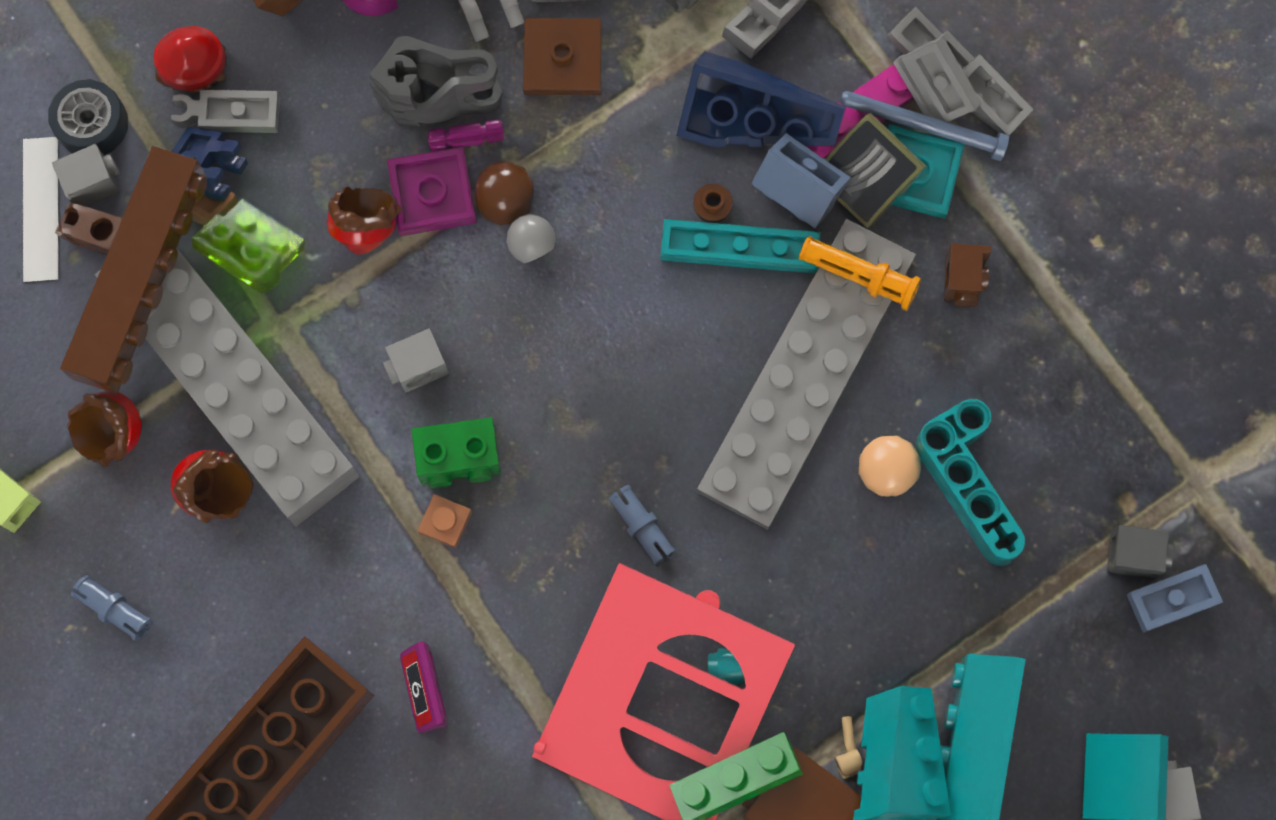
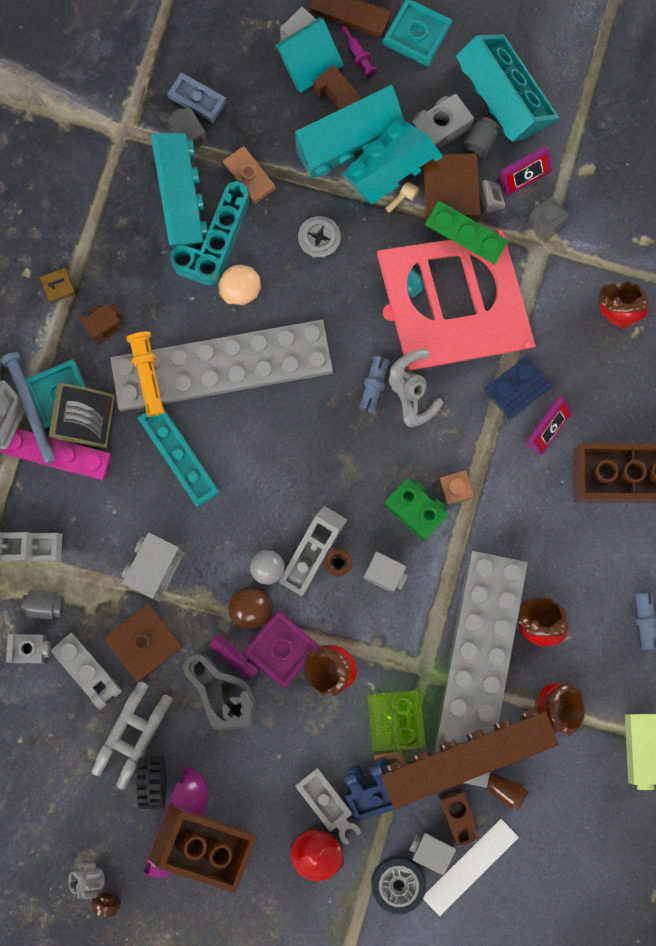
camera: 130 degrees left, 5 degrees up
dark blue wedge [676,51,846,147] -> none
reddish brown plate [693,184,733,223] -> none
sand blue brick [751,133,851,228] -> none
none -> pearl gold tile [40,268,75,304]
none -> light grey brick [122,532,185,603]
none -> teal slope [151,133,208,249]
none -> nougat plate [223,146,276,204]
none -> light grey slope [279,506,347,596]
none -> light grey gear [298,216,341,258]
none -> reddish brown leg [313,65,360,111]
none -> reddish brown cone [324,549,353,577]
none -> light grey piece [389,349,443,427]
none -> dark blue plate [484,355,552,420]
none -> reddish brown cone [484,773,529,811]

